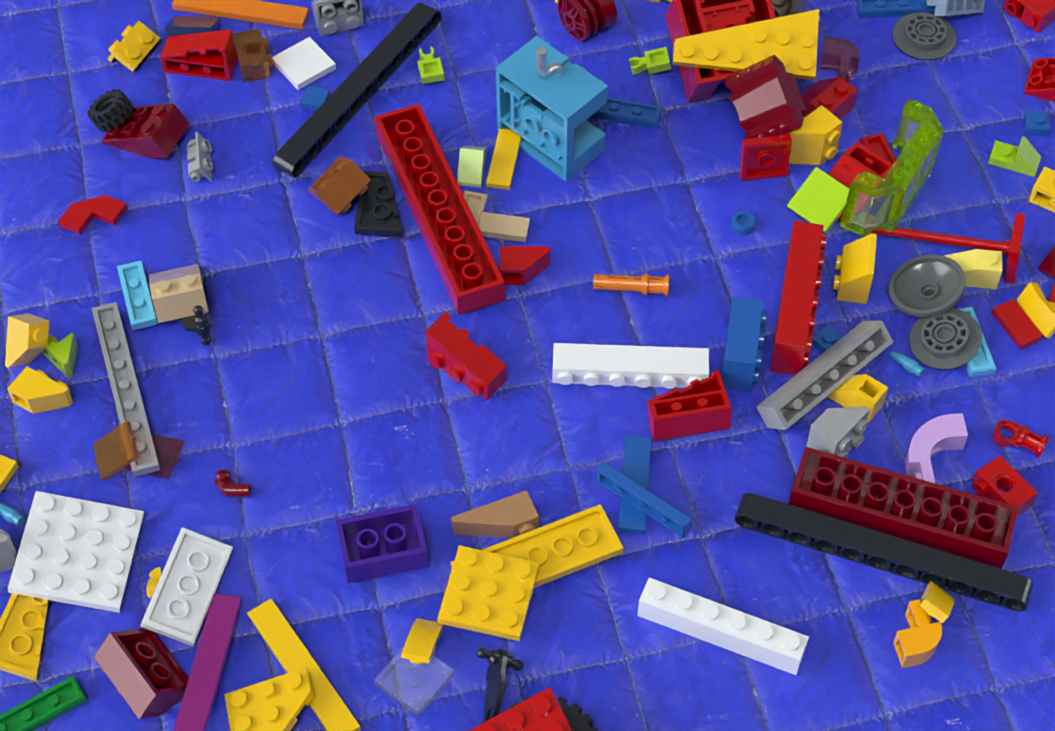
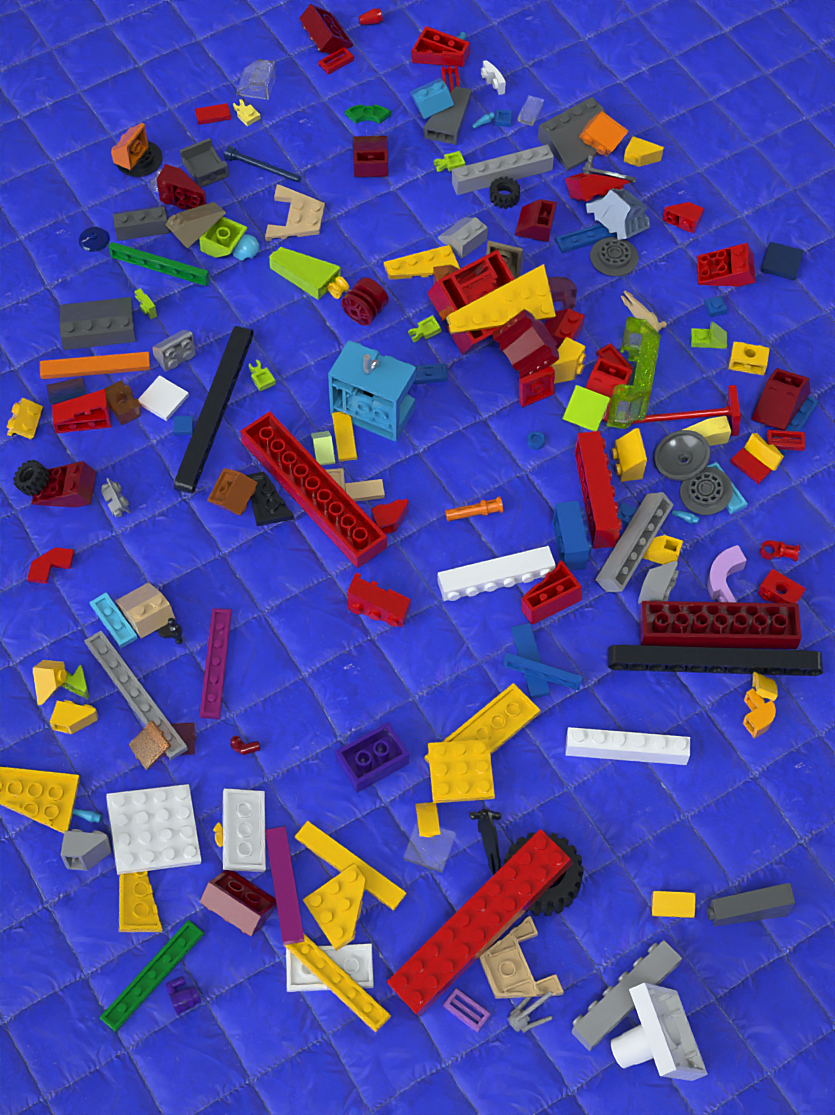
camera: 20 degrees left, 5 degrees up
medium nougat slope [451,490,539,539] -> none
none -> magenta tile [200,608,232,719]
none -> tan piece [620,291,667,334]

